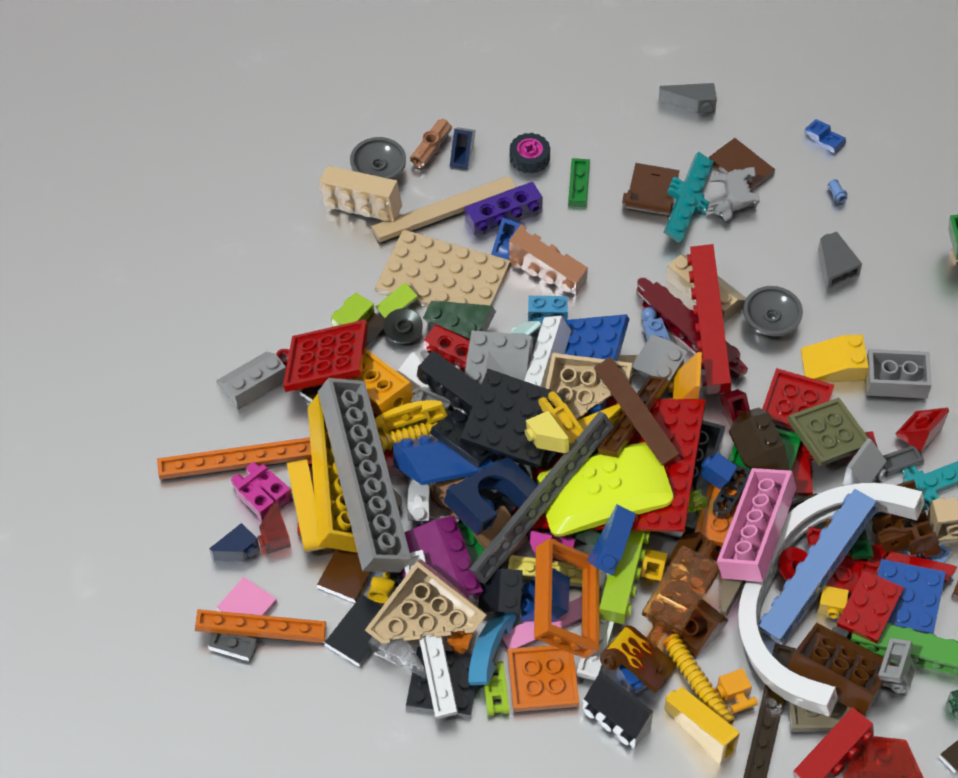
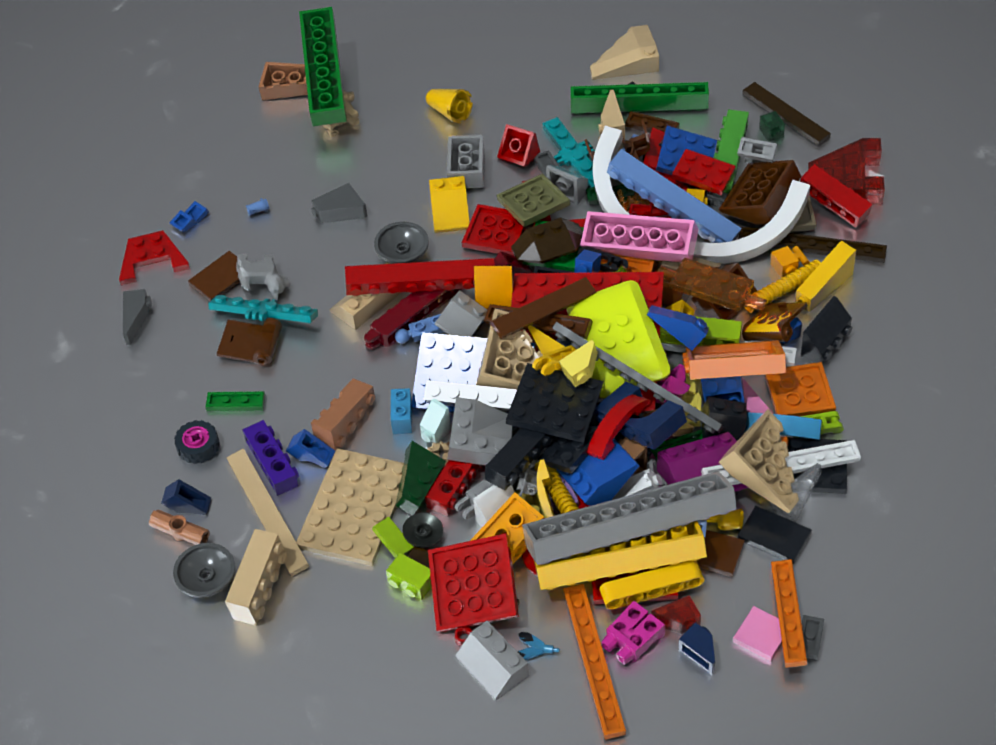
camera: 90 degrees left, 5 degrees down
none -> red wing [119,230,190,286]
none -> dark azure piece [518,632,560,660]
none -> red slope [587,394,649,460]

